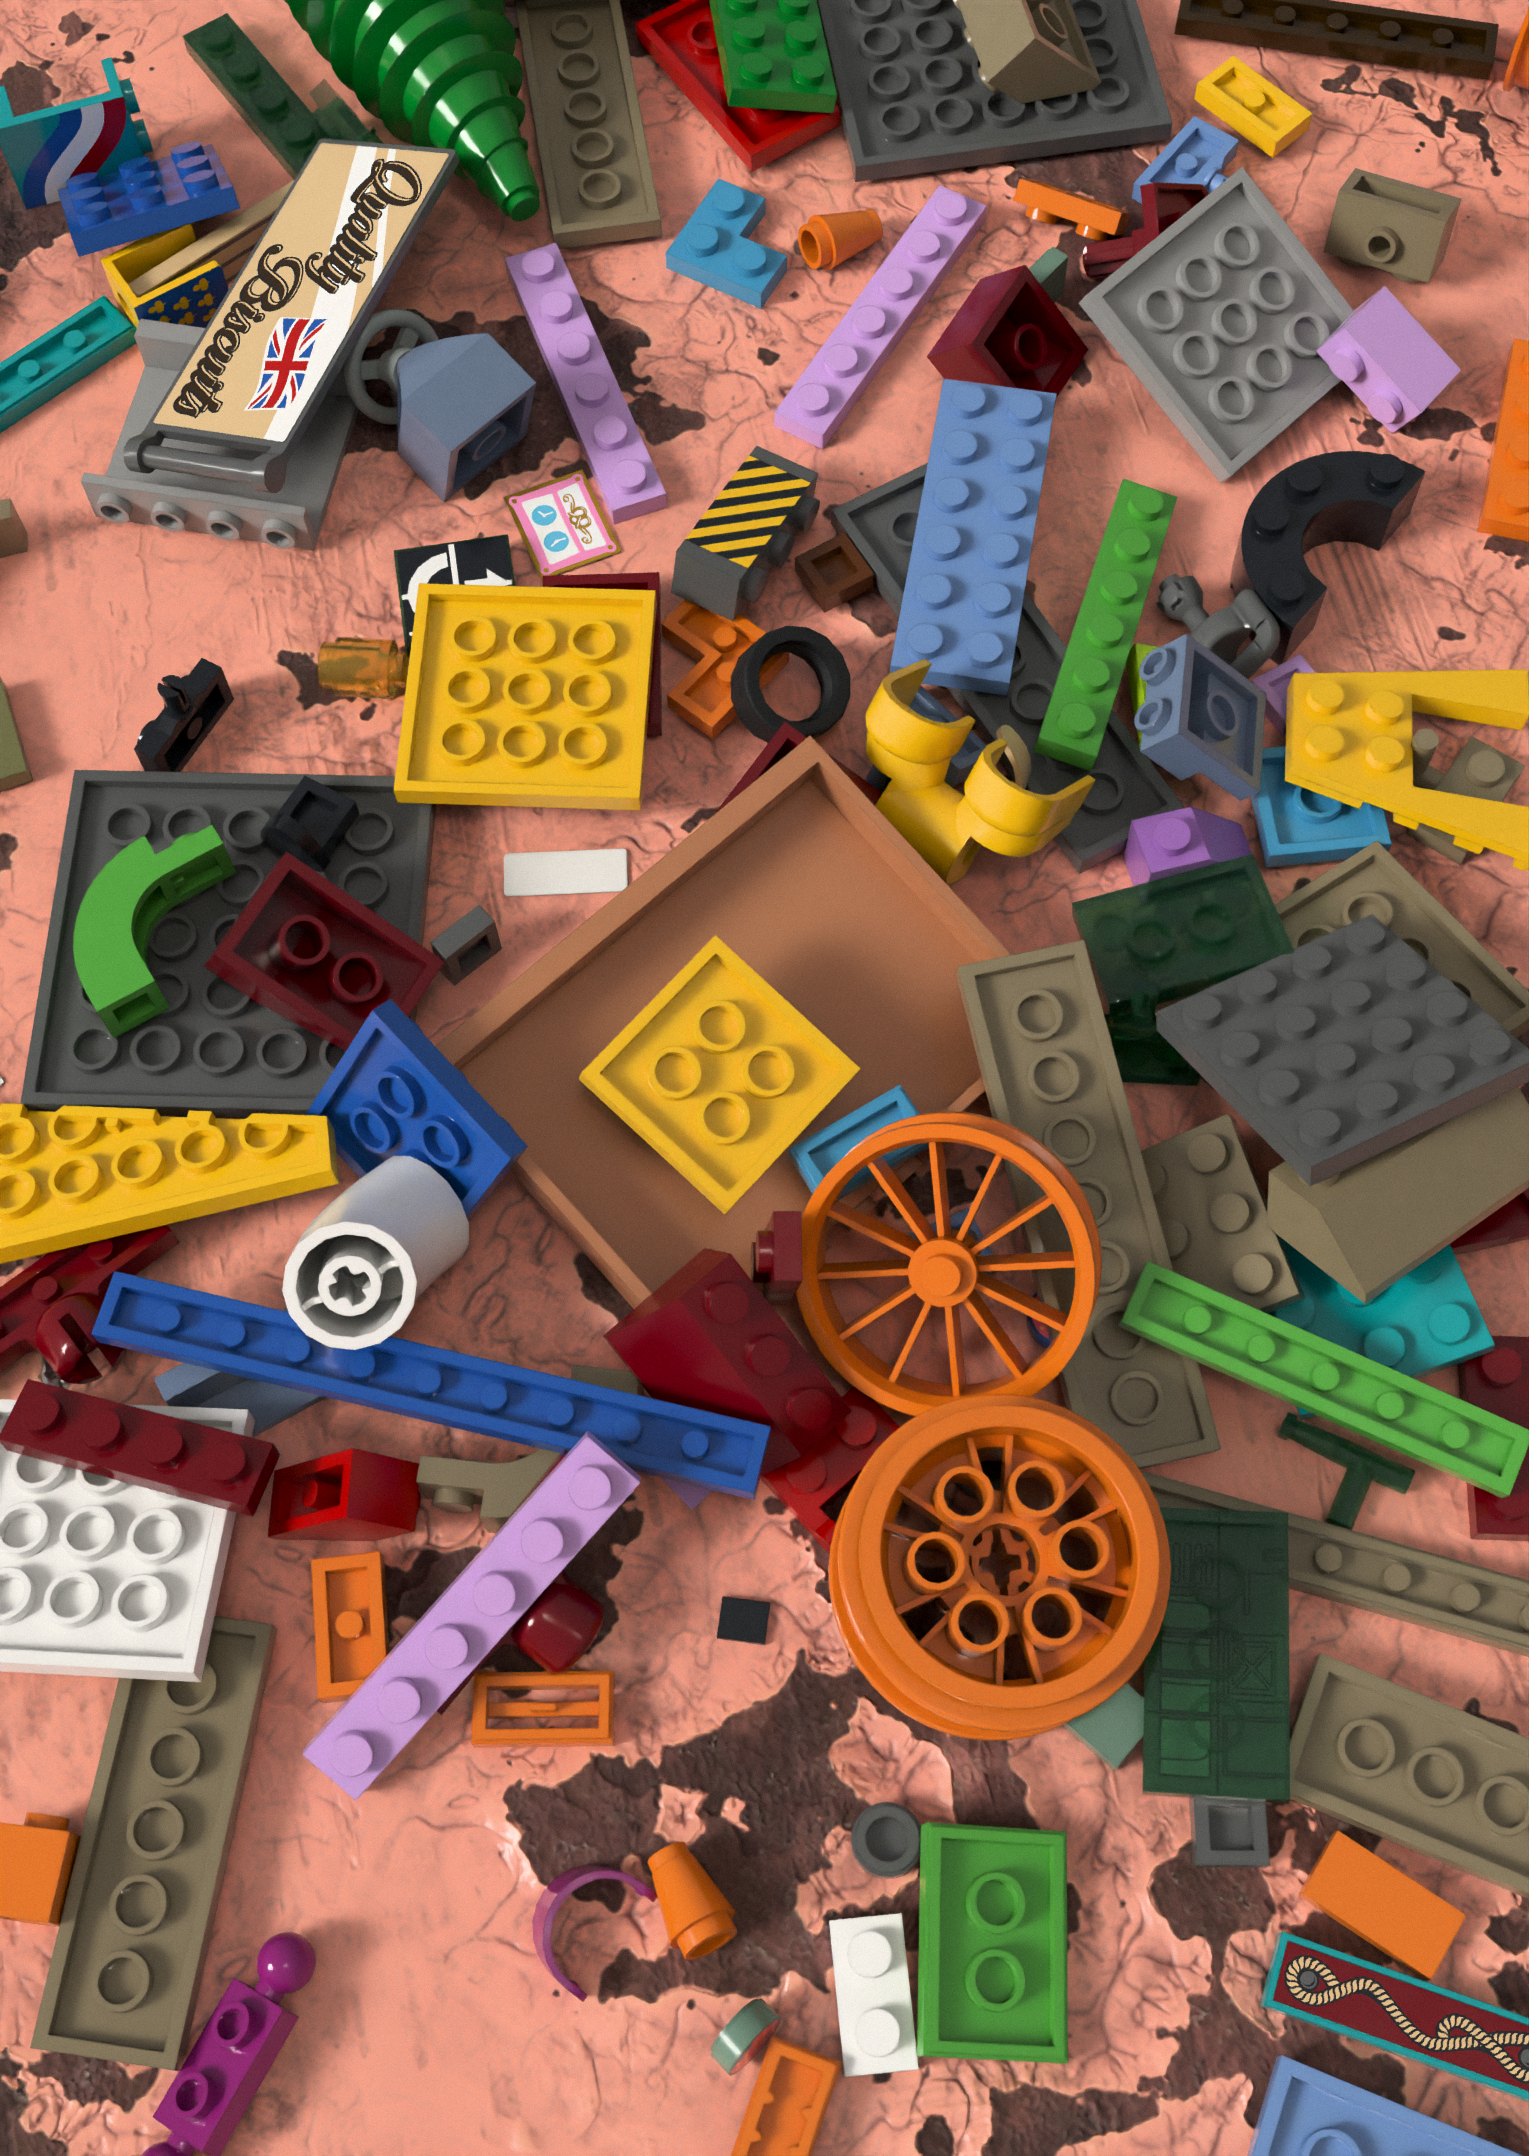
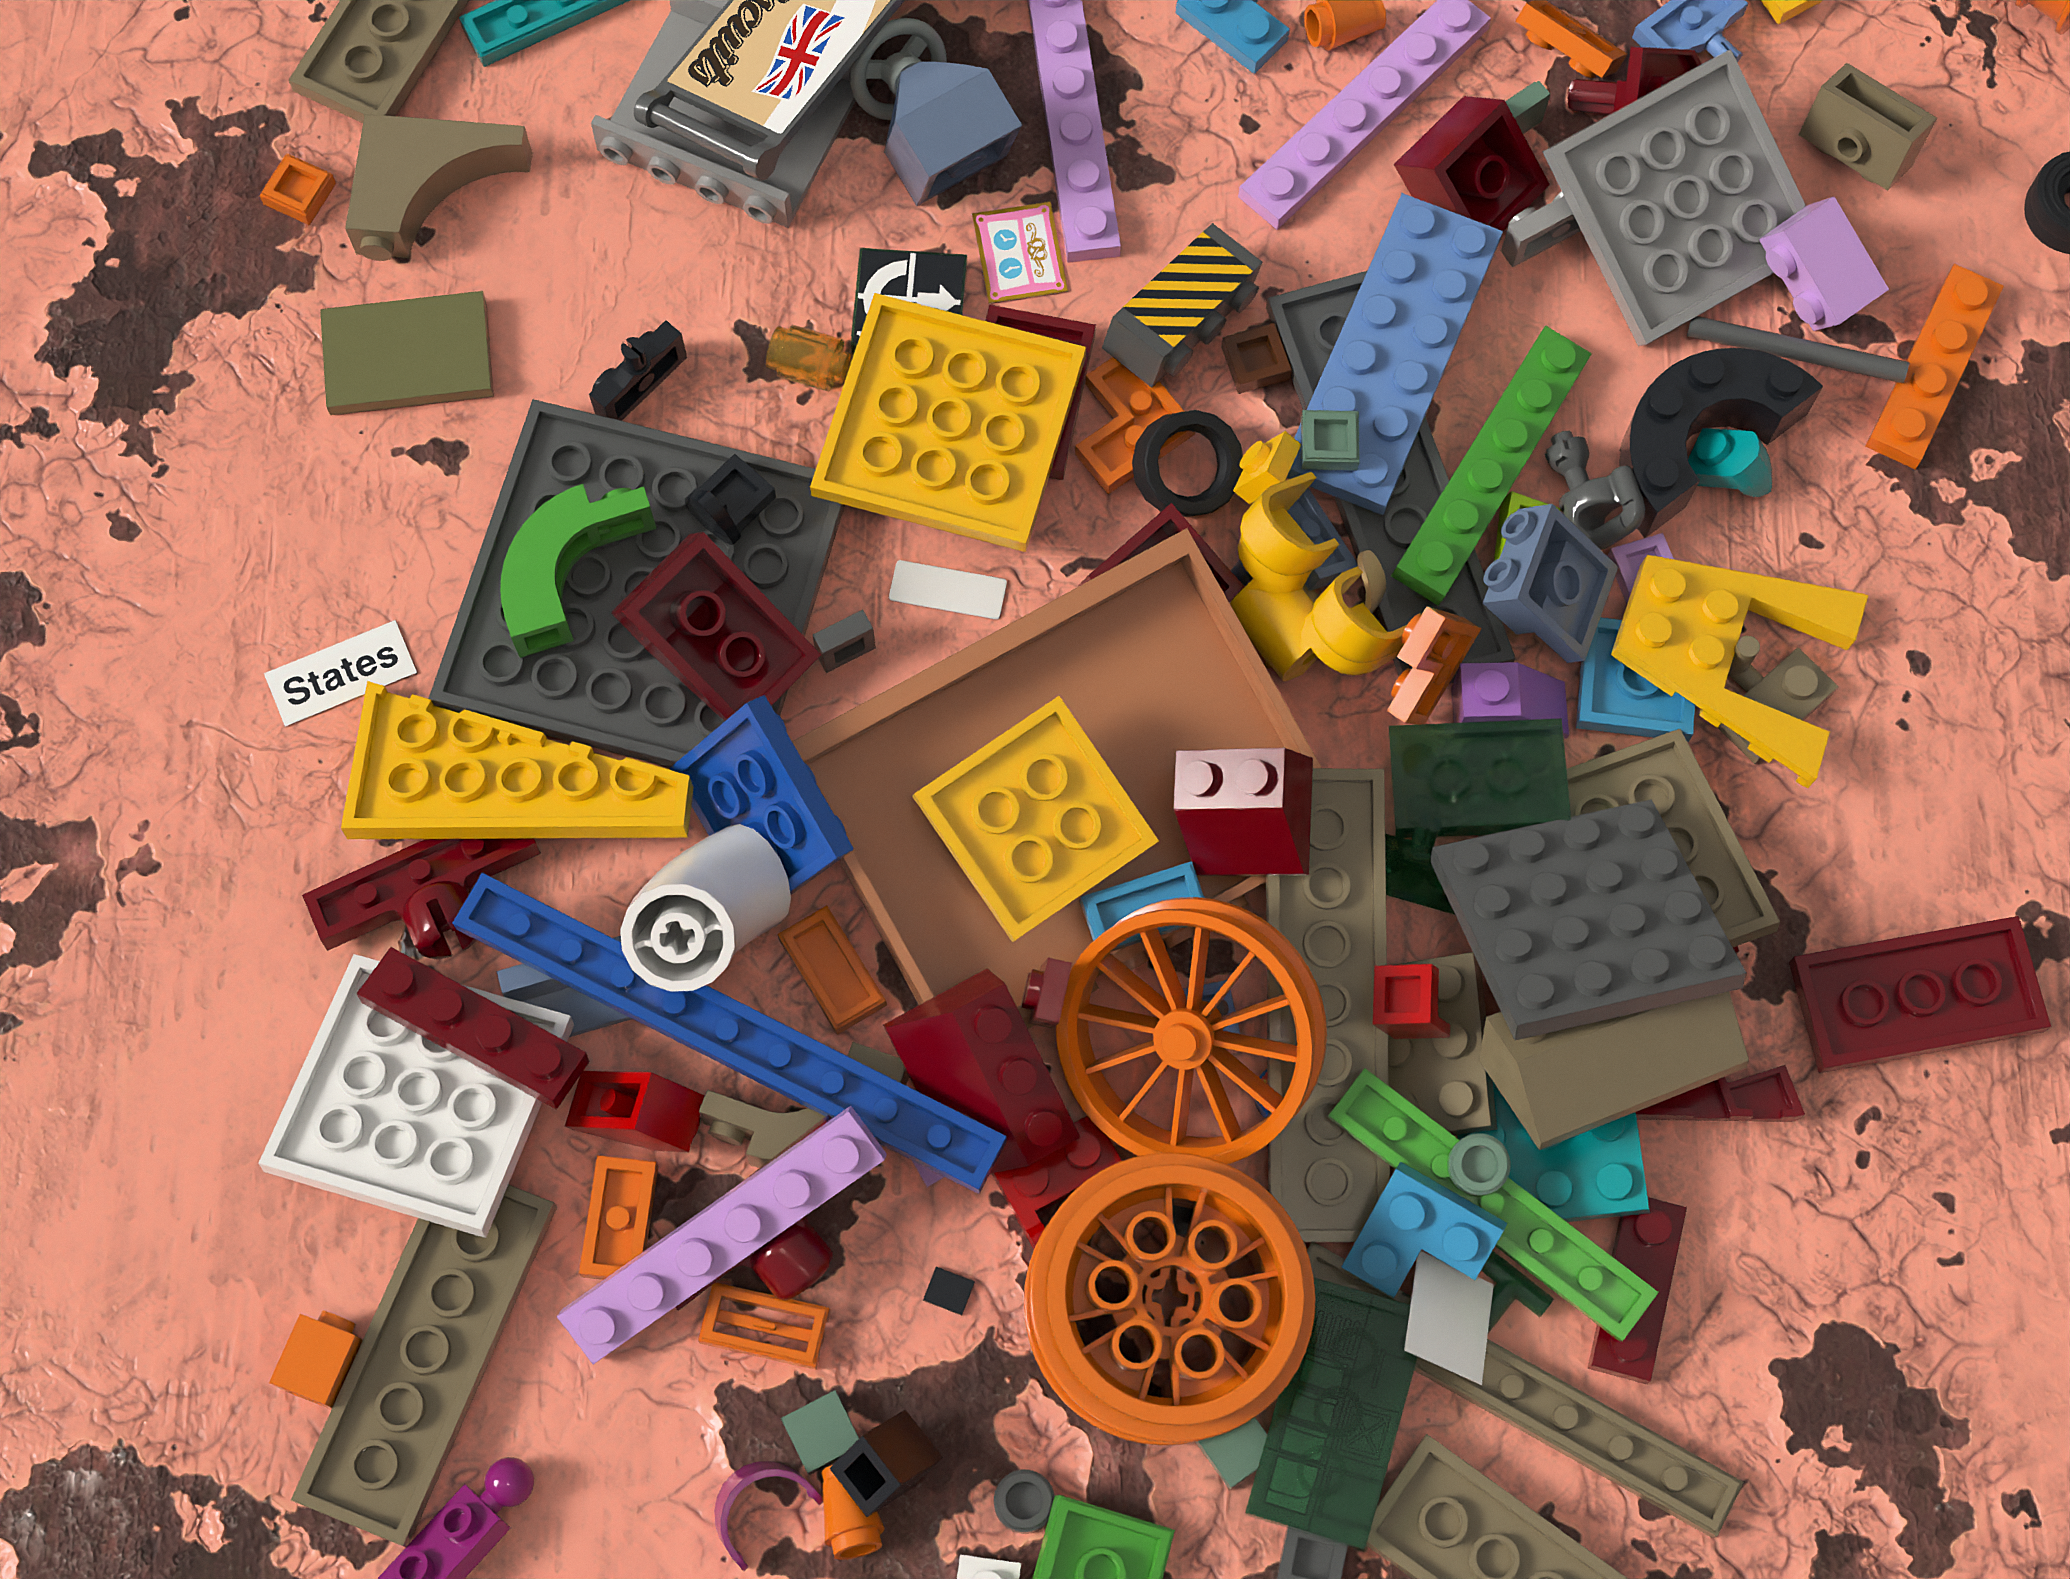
camera: 10 degrees right, 5 degrees up
none -> orange tile [777,905,887,1035]
none -> sand green tile [781,1390,859,1475]
none -> black brick [829,1409,943,1517]
none -> dark red slope [1174,748,1313,876]
none -> yellow plate [1233,431,1302,504]
none -> sand green tile [1301,410,1359,470]
none -> dark azure plate [1341,1161,1507,1298]
none -> red panel [1372,964,1451,1039]
none -> orange plate [1387,606,1482,726]
none -> white sticker [1404,1251,1494,1385]
none -> sand green tile [1447,1134,1510,1196]
none -> light grey plate [1501,191,1581,268]
none -> dark grey bar [1687,316,1910,384]
none -> teal plate [1688,428,1772,497]

